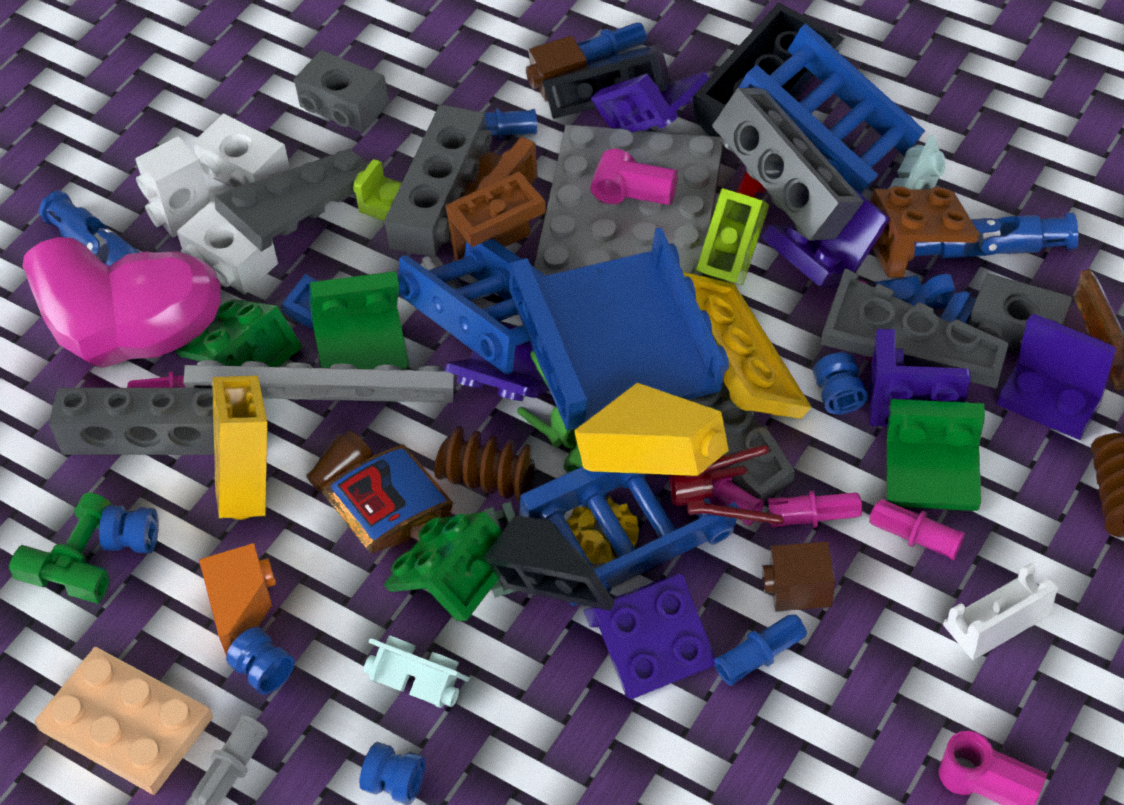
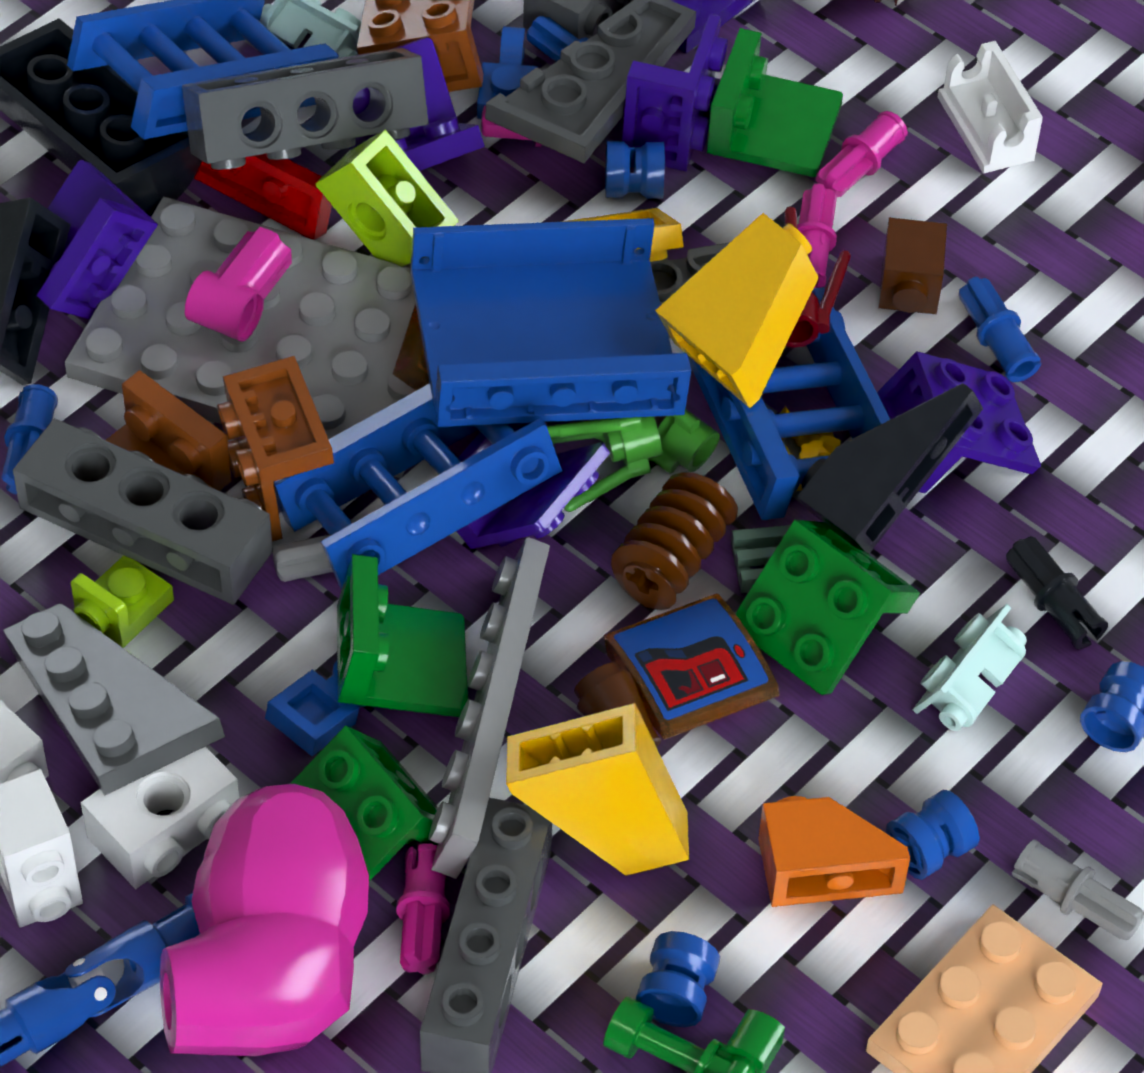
camera: 85 degrees left, 0 degrees up
none -> black axle [1006,536,1108,650]

